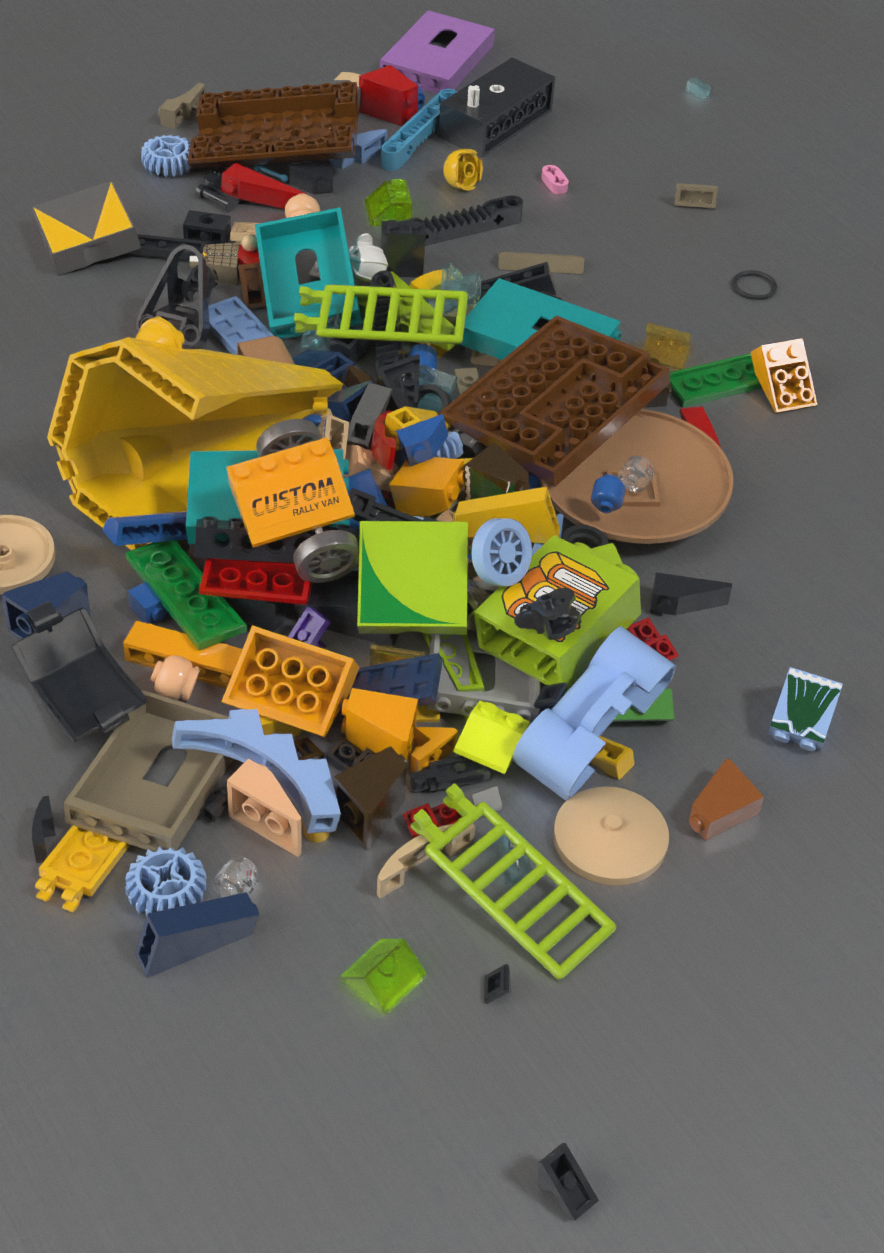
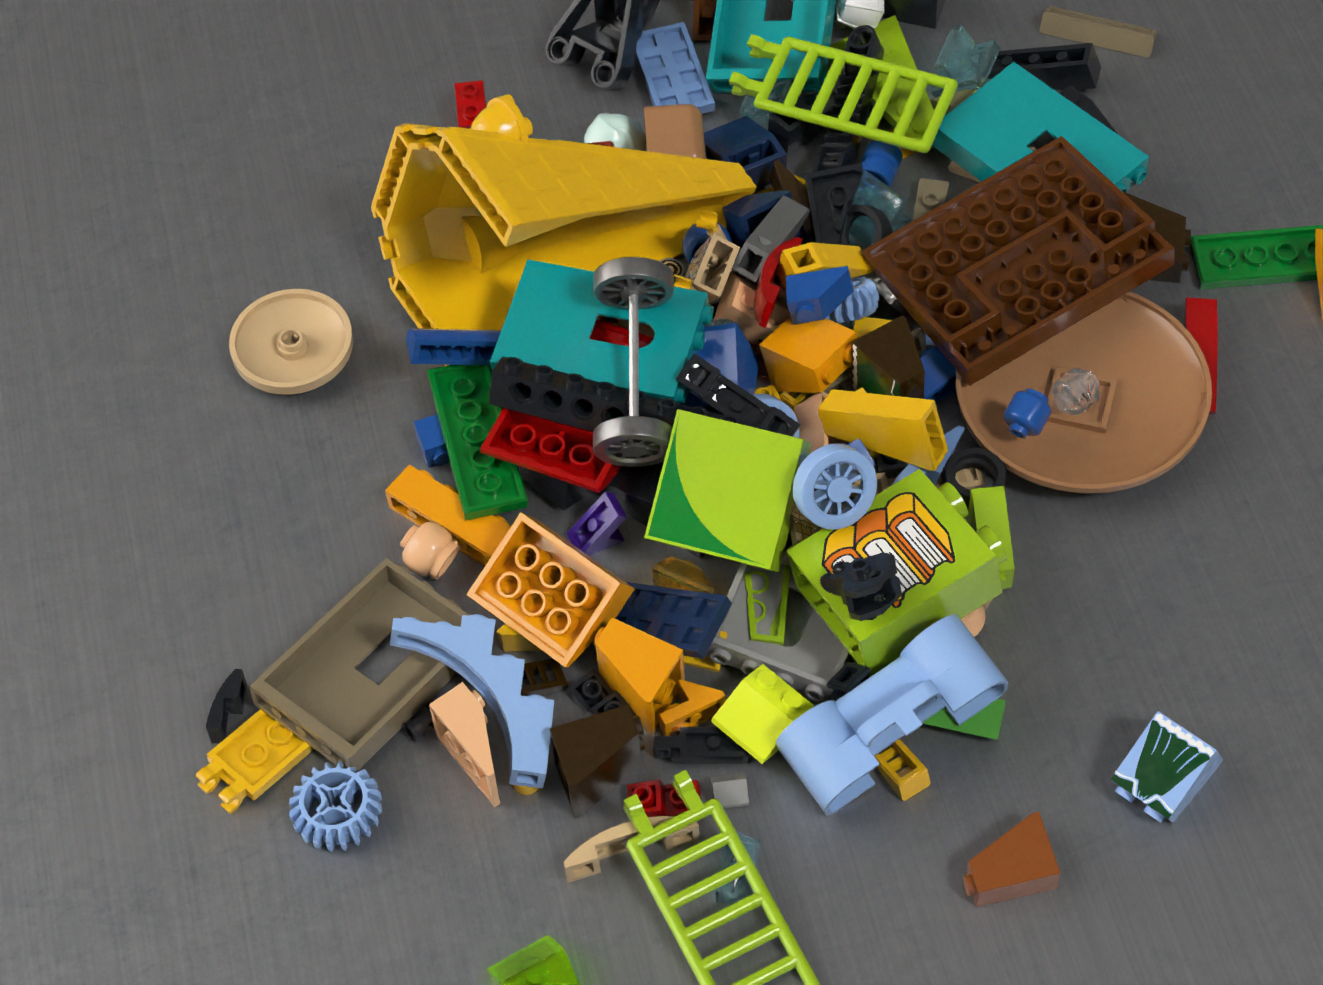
camera: 25 degrees right, 10 degrees up
dark blue slope [2,571,91,639] -> none
black panel [11,601,148,742] -> none
dark blue slope [135,892,259,977] -> none
clear head [215,858,259,898] -> none
light orange slope [226,437,355,547] -> none
yellow slope [410,269,459,290] -> none
tan dish [553,787,669,886] -> none
red slope [626,617,679,661] -> none
clear yellow bracket [642,322,694,370] -> none
black slope [650,572,732,615] -> none

